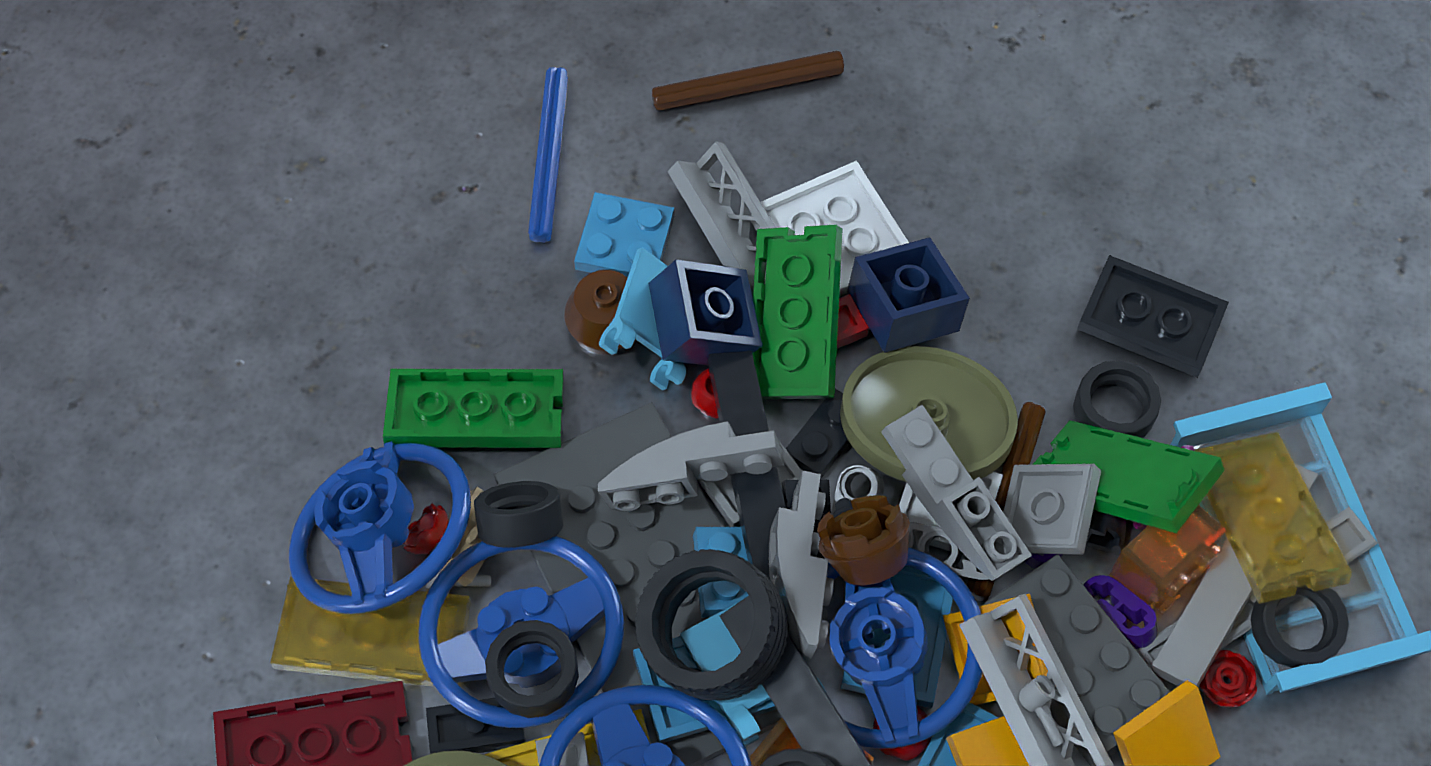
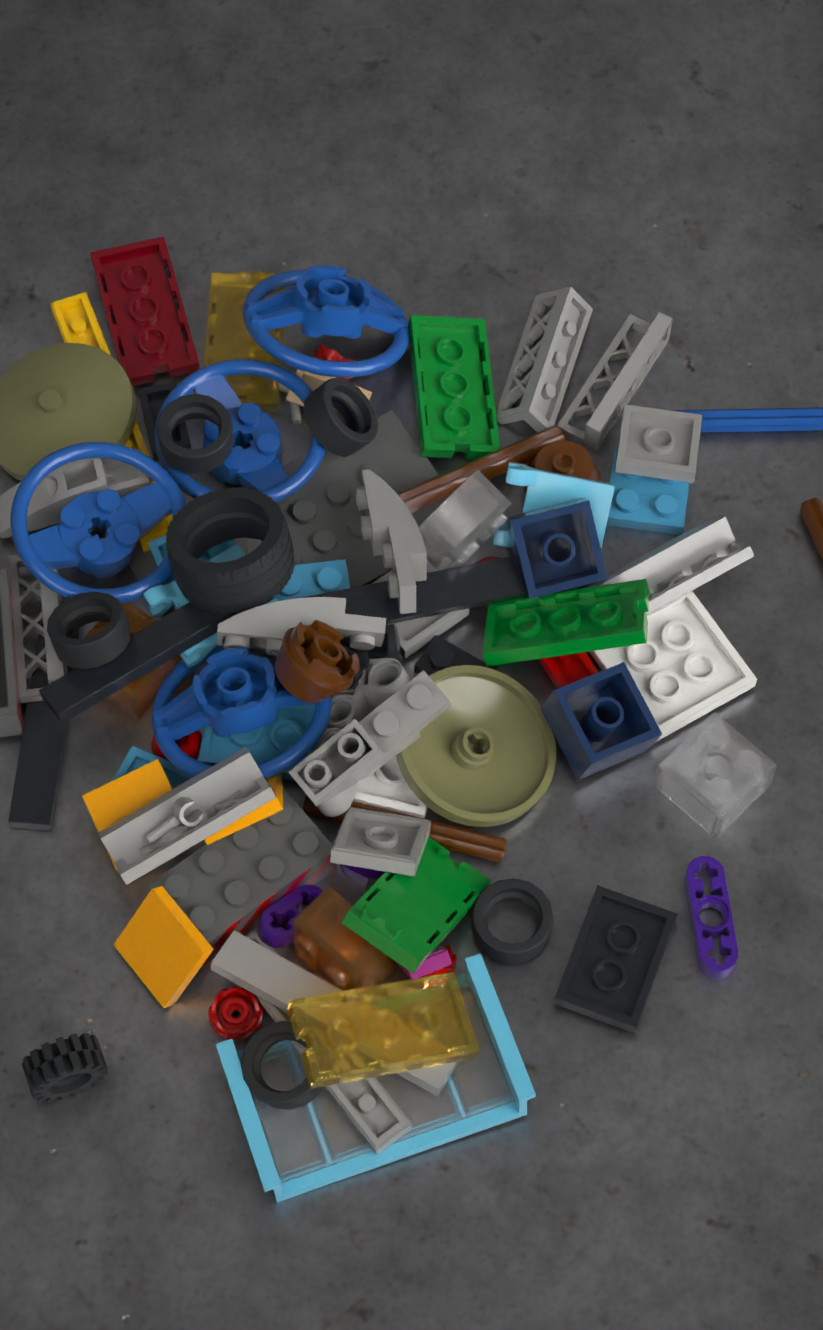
camera: 85 degrees right, 0 degrees up
none -> reddish brown axle [397,426,566,513]
none -> clear brick [418,469,512,571]
none -> light grey fence [496,286,593,433]
none -> light grey fence [557,312,673,452]
none -> light grey plate [615,404,702,483]
none -> clear brick [654,712,777,840]
none -> dark purple beam [684,856,738,978]

